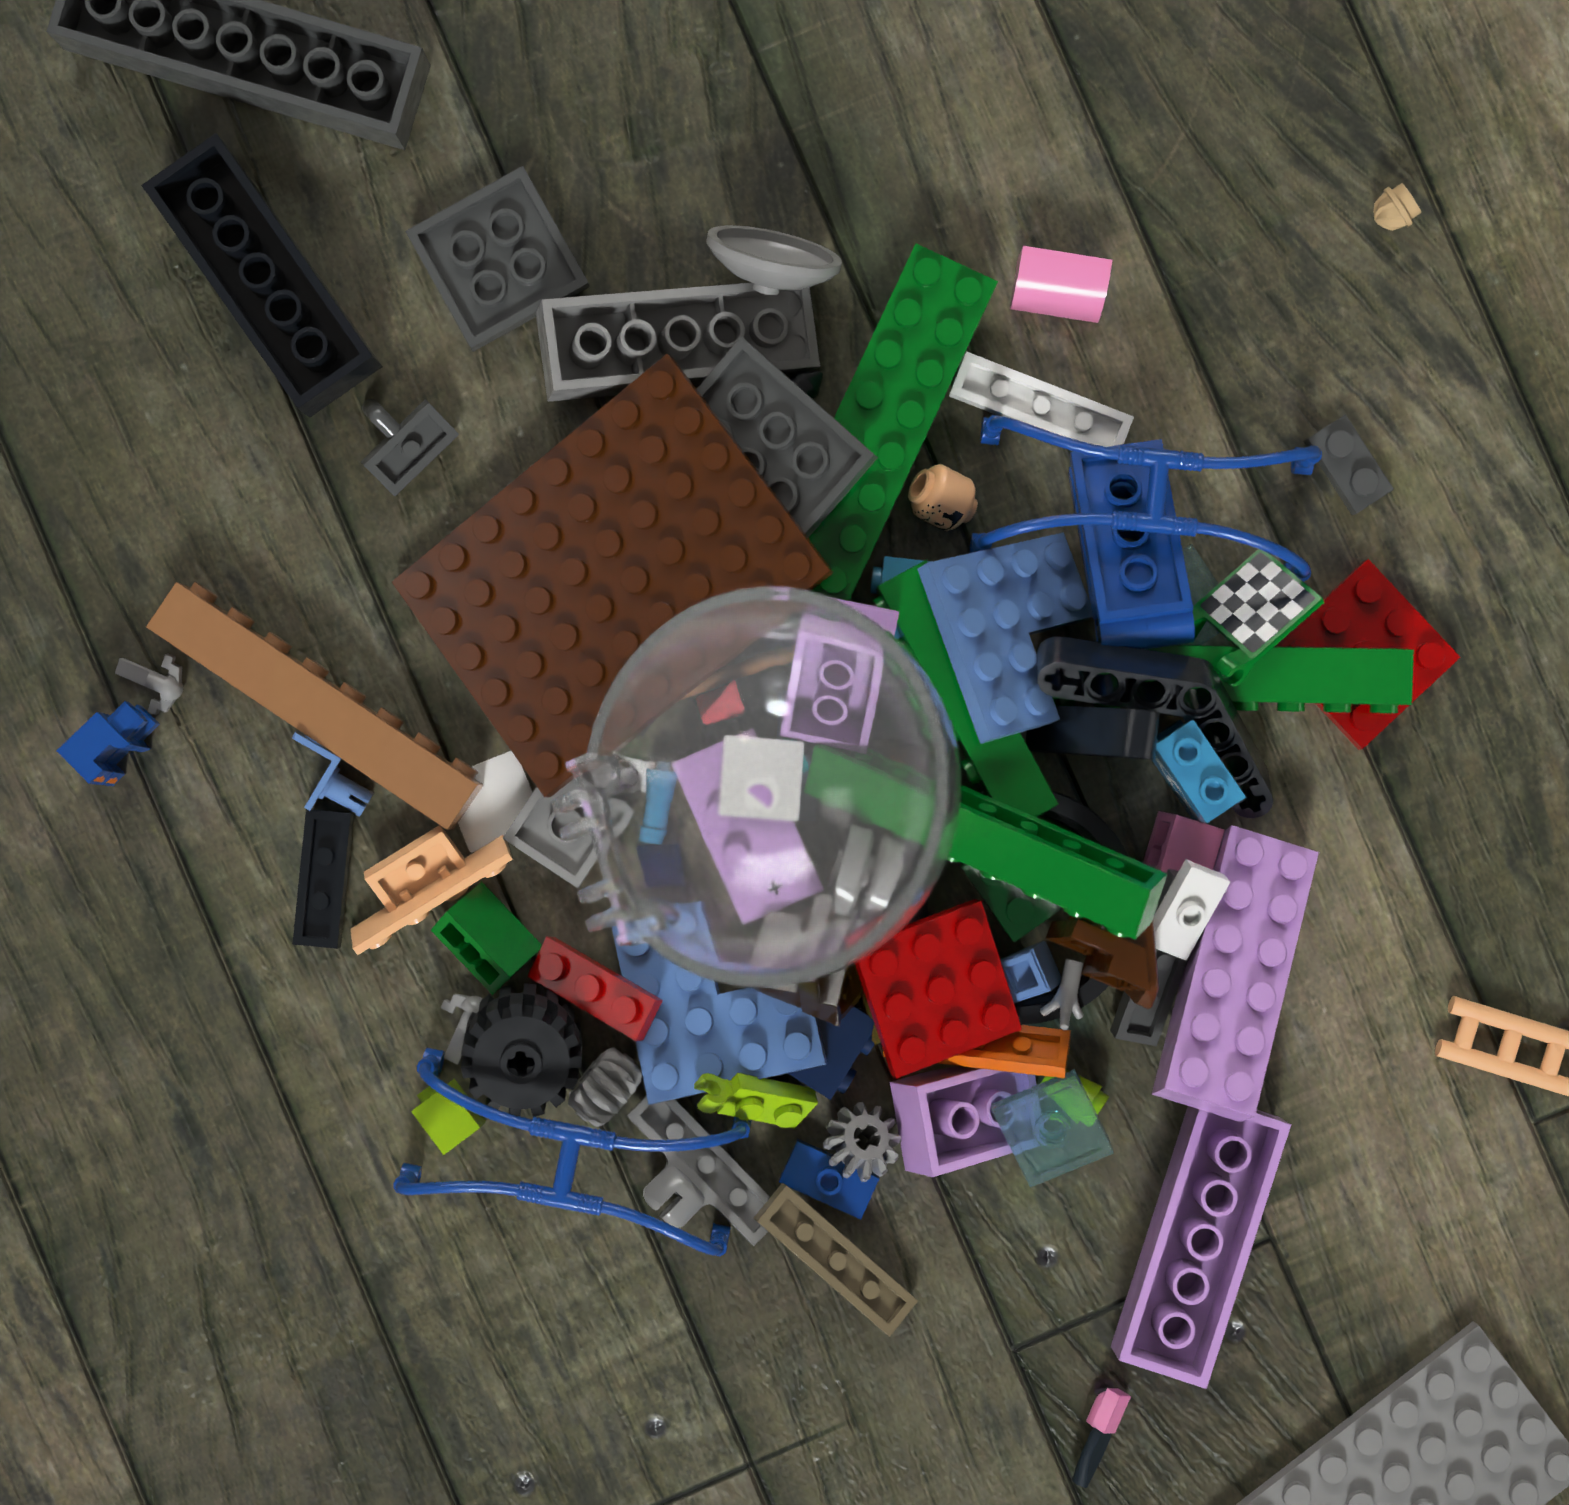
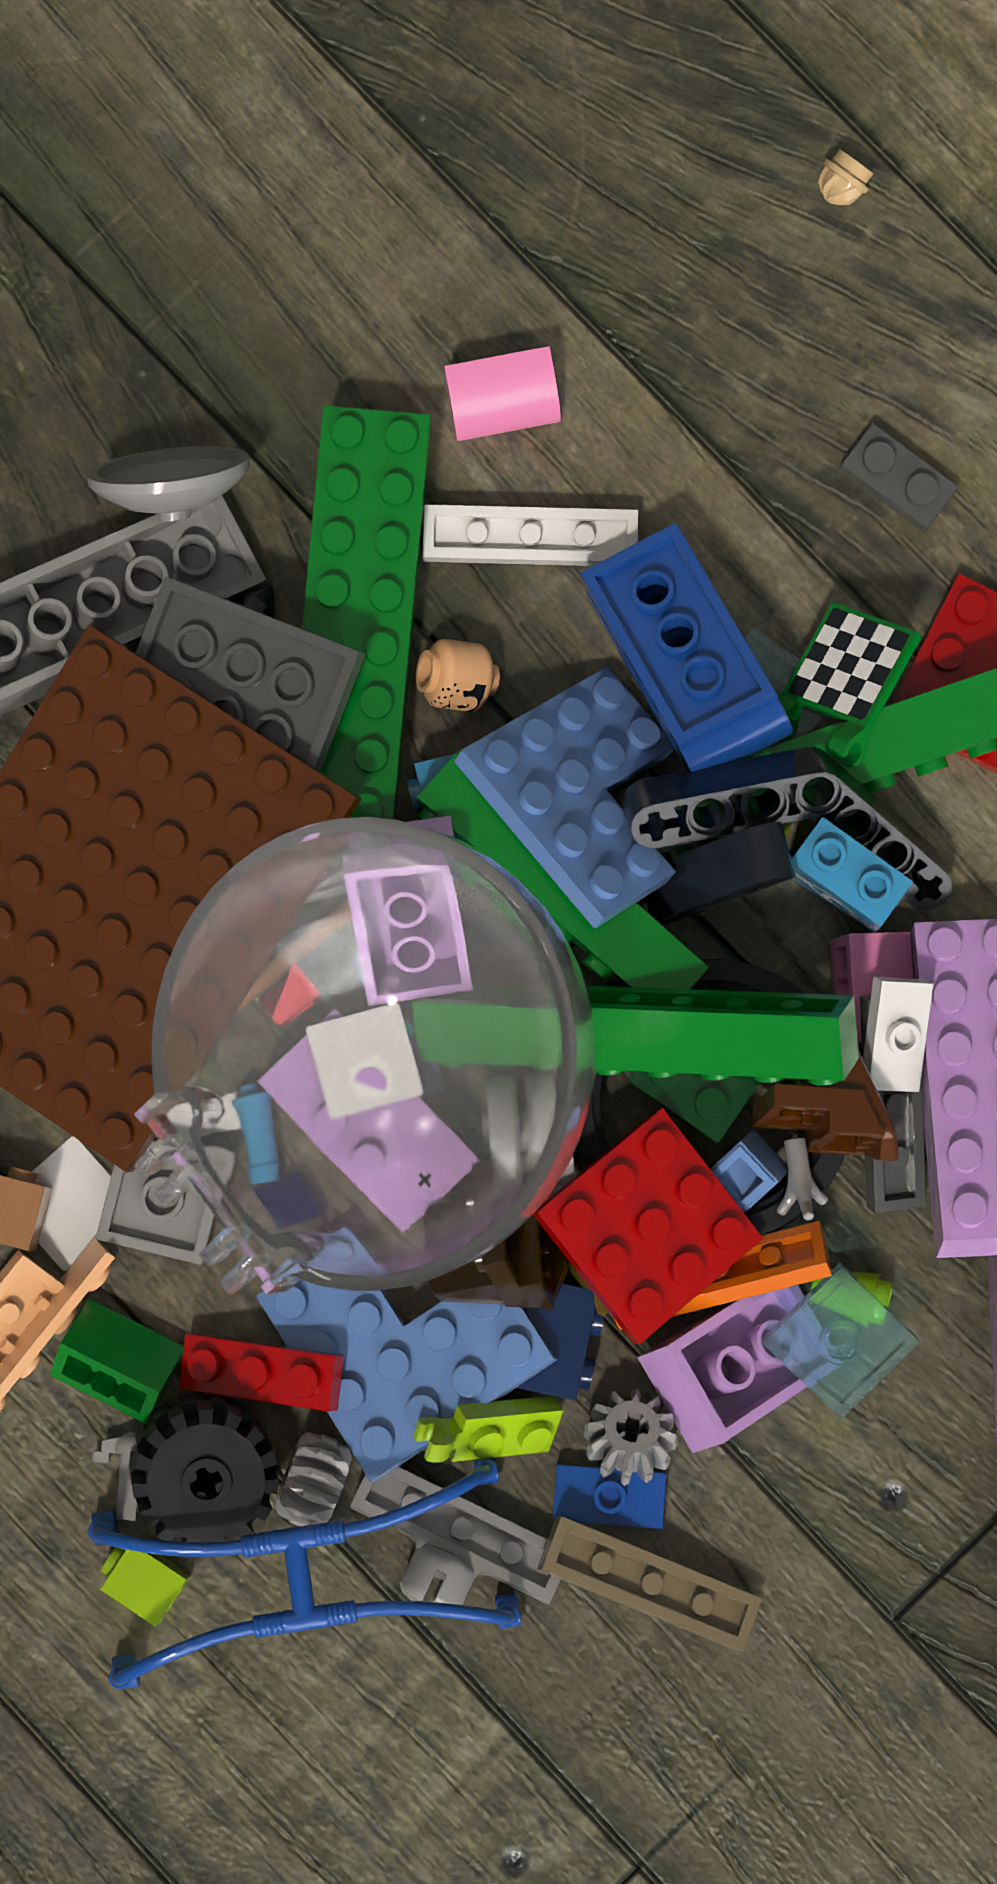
camera: 20 degrees left, 5 degrees down
blue bar [969,415,1322,582] -> none

